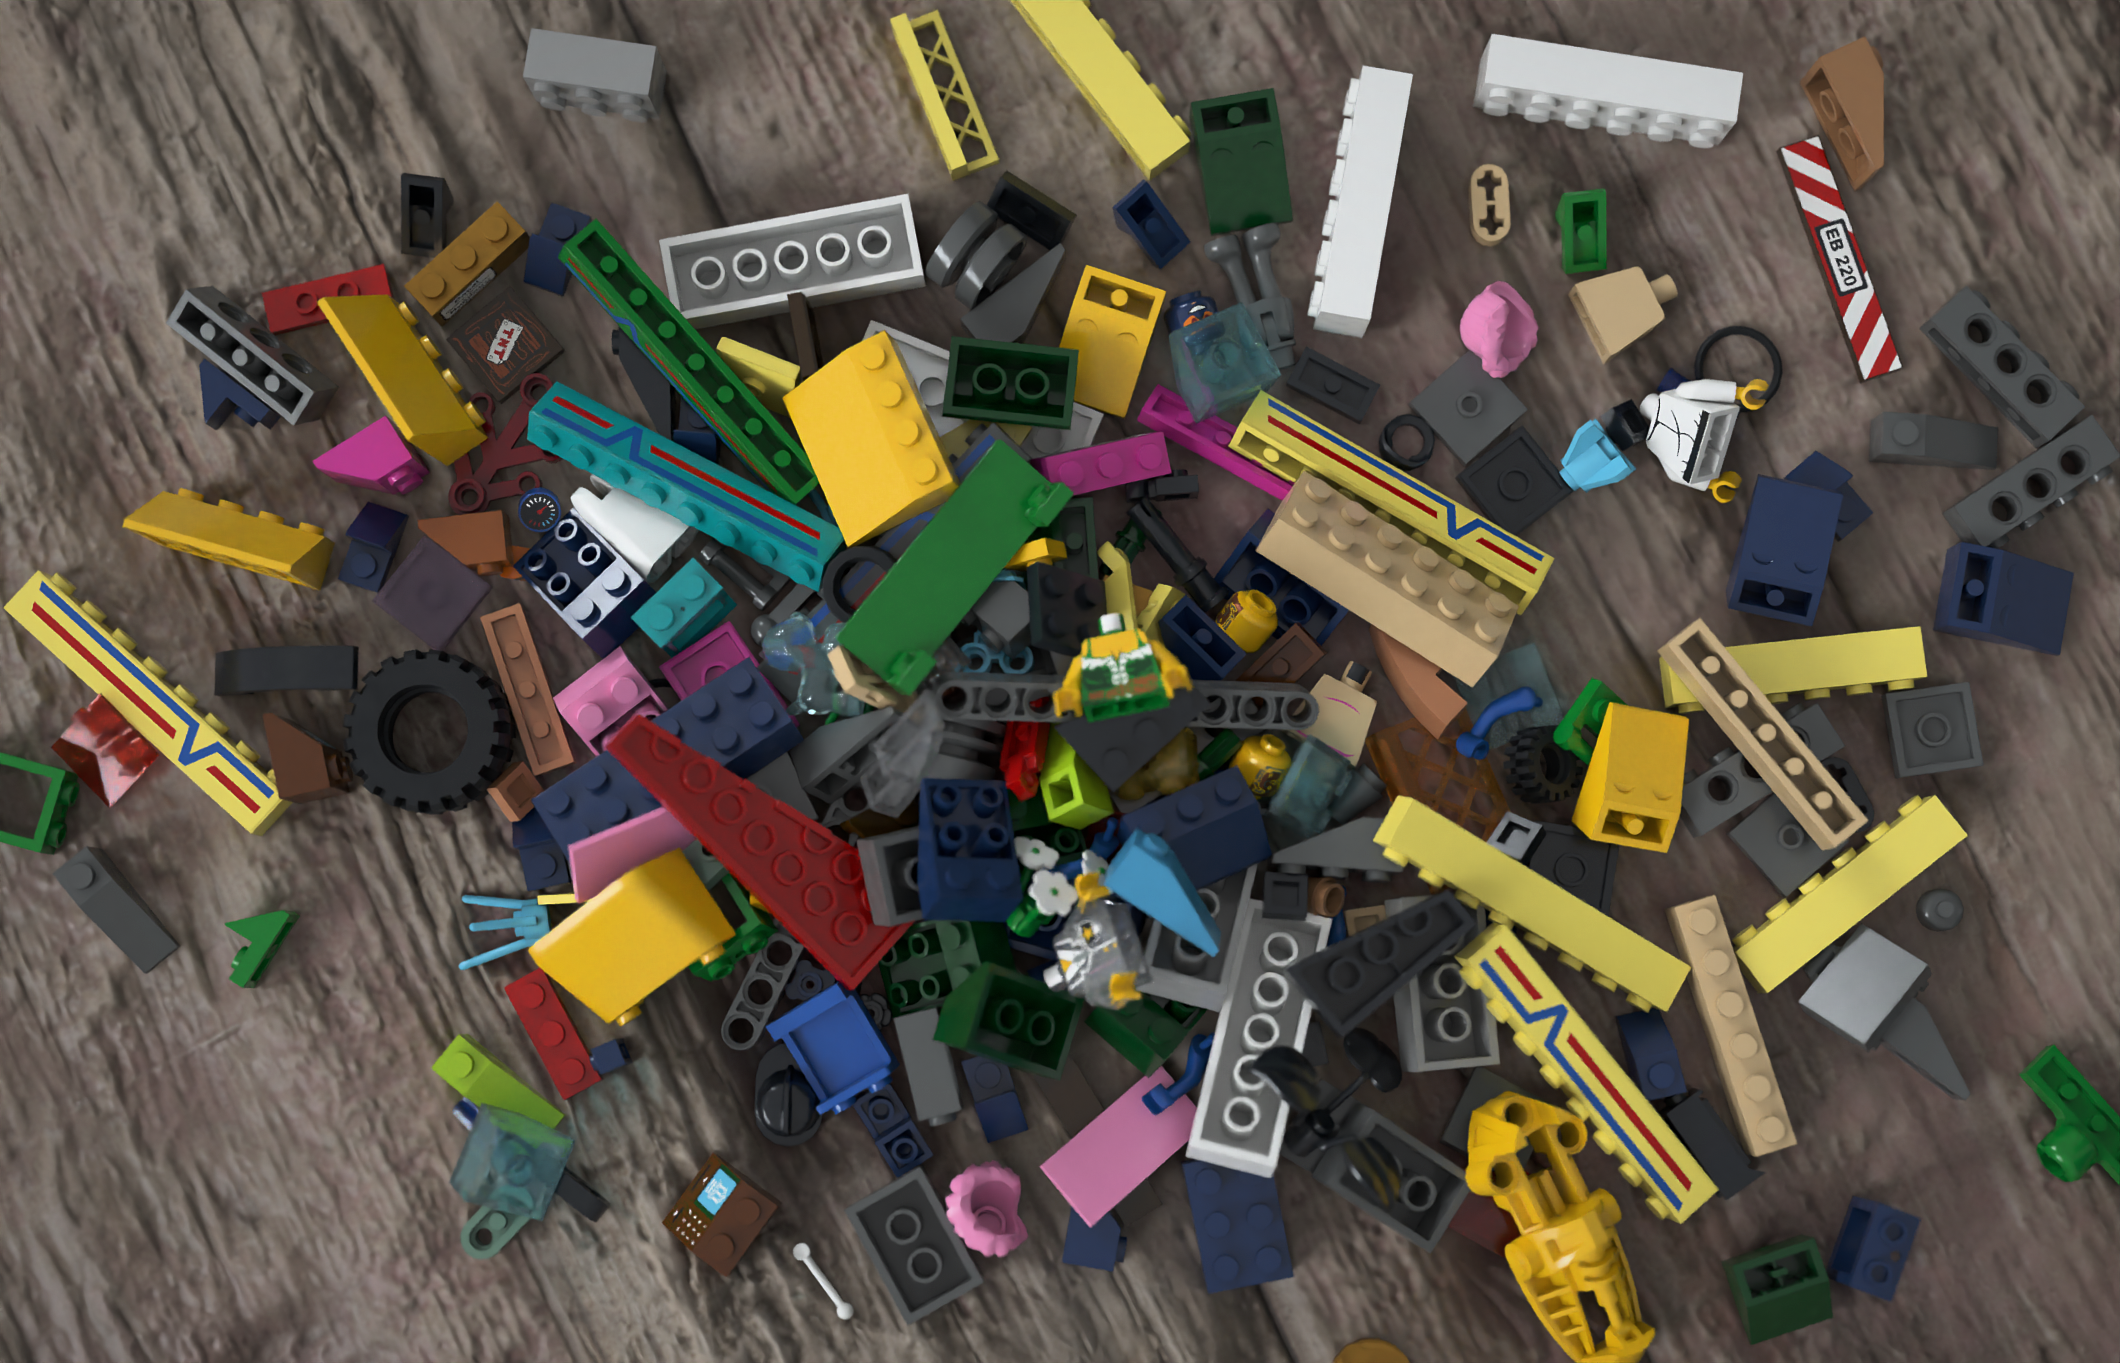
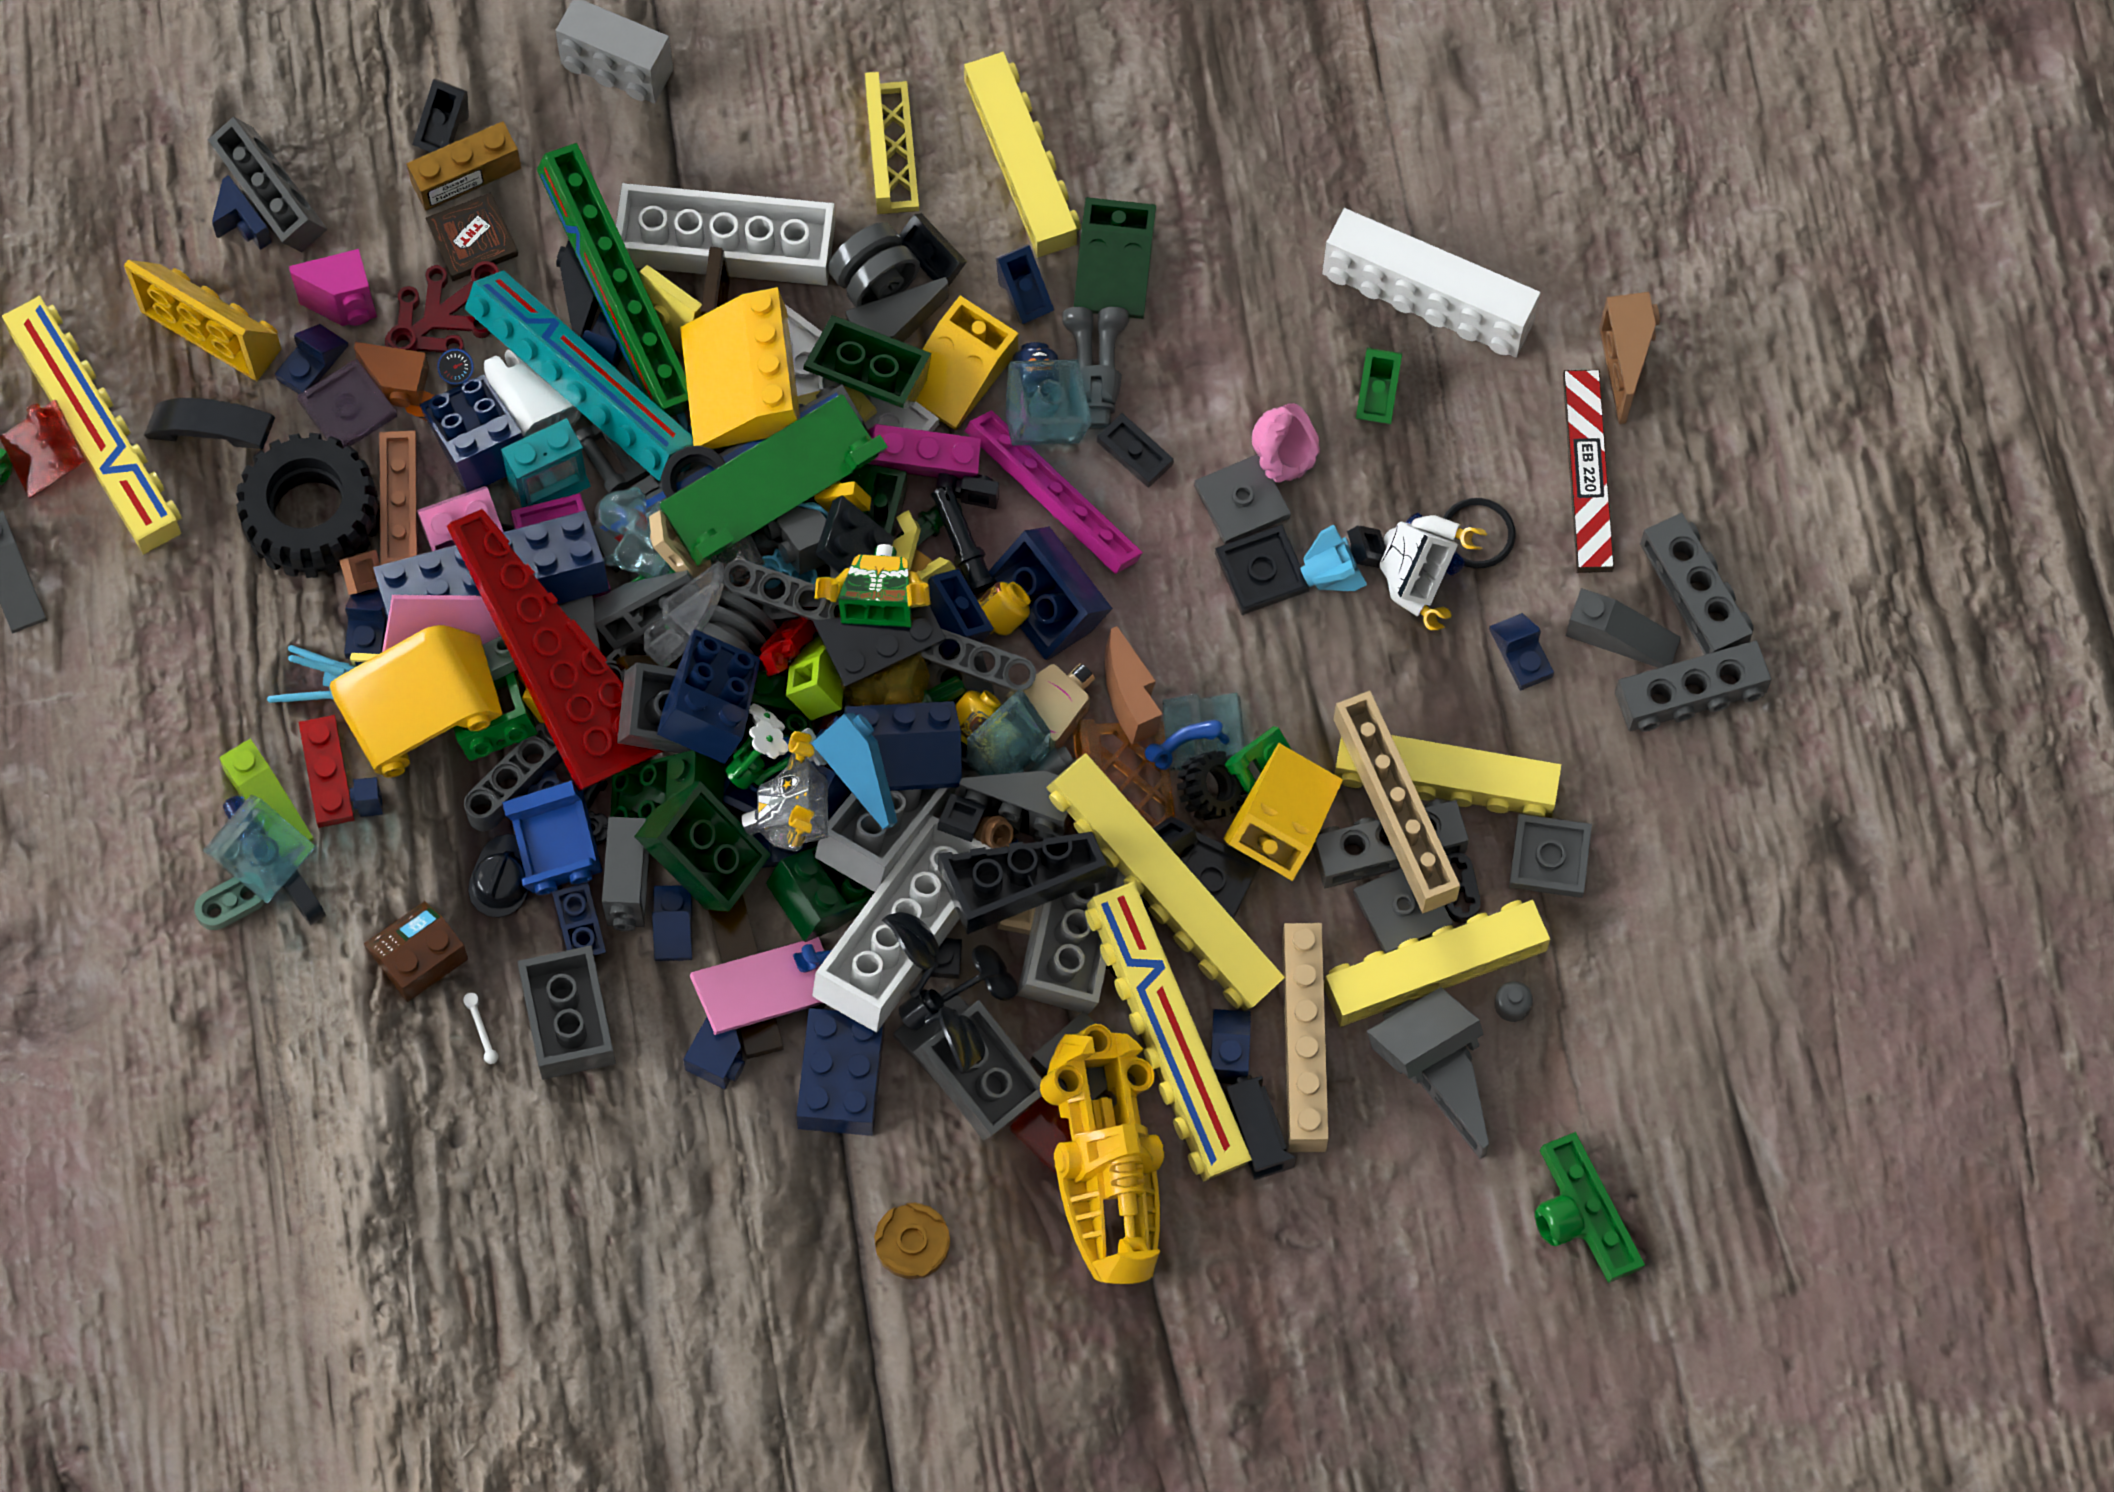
camera: 15 degrees right, 15 degrees down
green slope [224,910,300,988] -> none
red plate [262,264,394,335] -> none
reddish brown slope [262,713,353,804] -> none
yellow slope [317,294,488,466] -> none
dark blue slope [524,202,593,297] -> none
bright pink hair [946,1160,1028,1257] -> none
light yellow brick [1228,390,1555,615] -> none
reddish brown plate [1235,622,1327,708] -> none
tan brick [1256,471,1519,688] -> none
white brick [1308,65,1413,338] -> none
black piece [1378,414,1435,472] -> none
tan beam [1468,164,1511,246] -> none
tan torso [1568,266,1678,364] -> none
dark green slope [1721,1234,1833,1345] -> none
dark blue slope [1726,474,1843,626] -> none
dark blue window [1826,1196,1921,1302] -> none
dark blue slope [1933,542,2074,656] -> none

